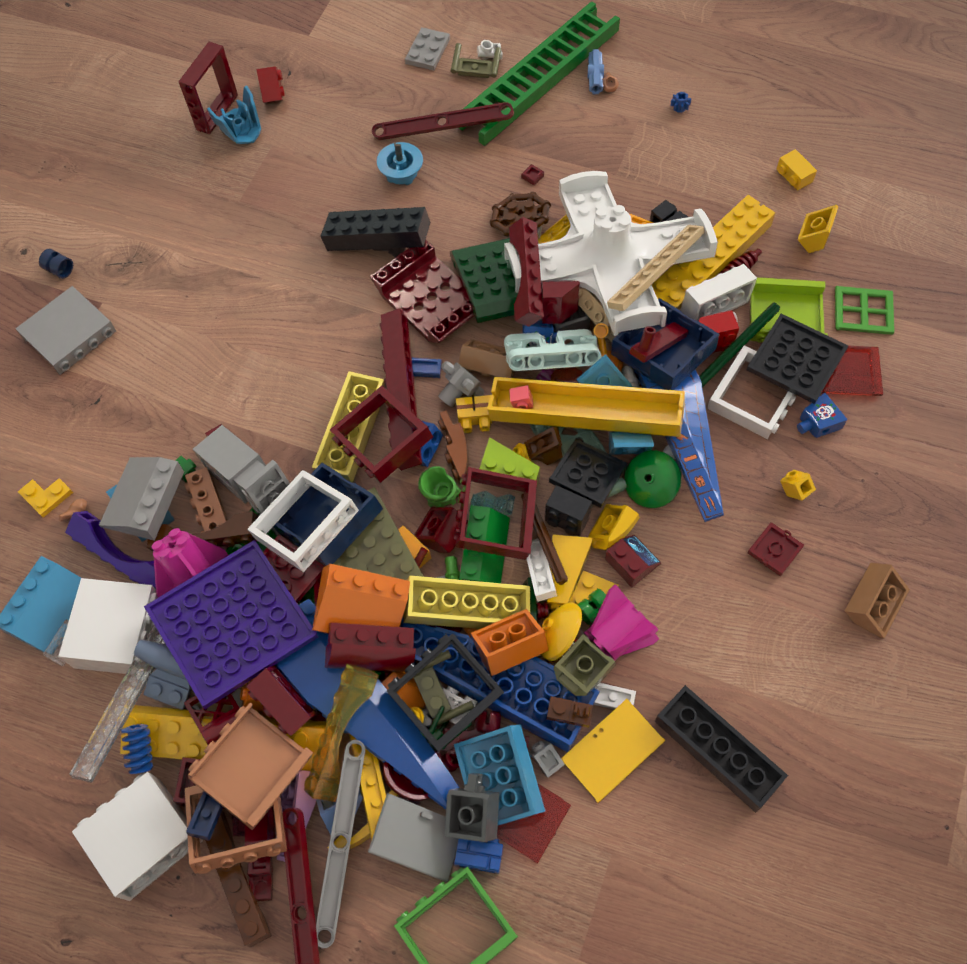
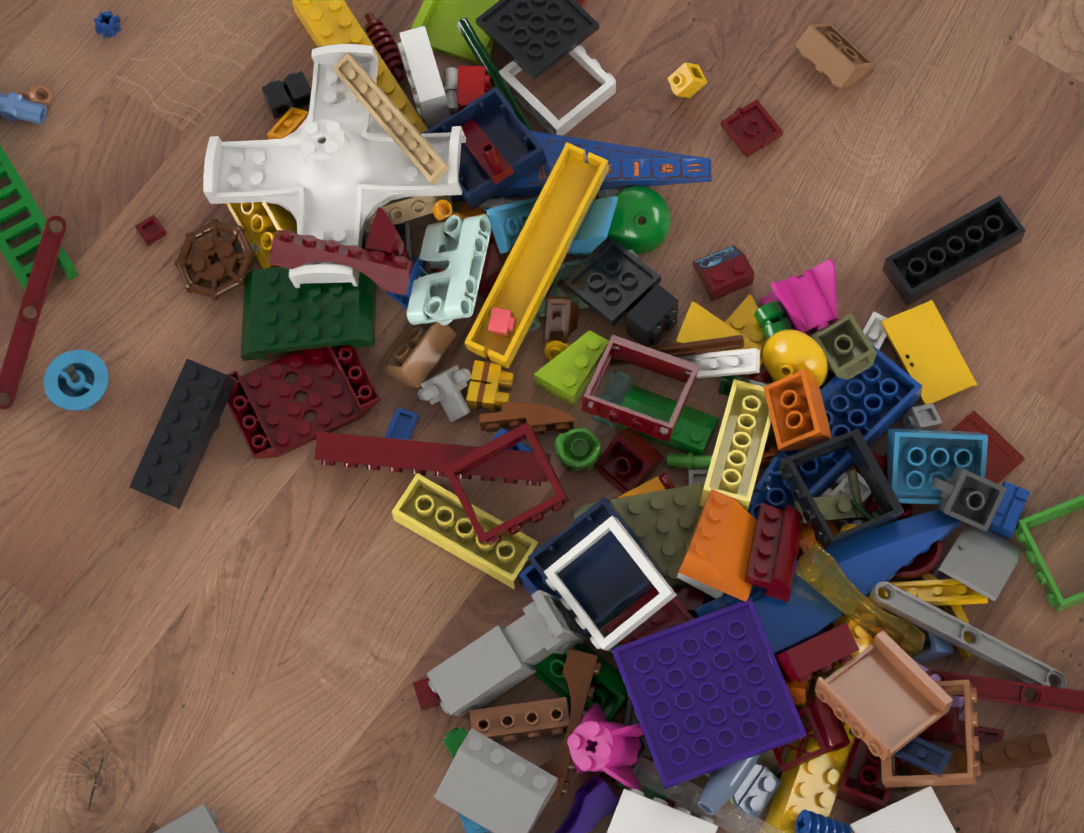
camera: 75 degrees left, 5 degrees up
reddish brown plate [547,696,593,728] -> none
yellow slope [588,504,640,550] -> none
blue torso [797,393,848,438] -> none

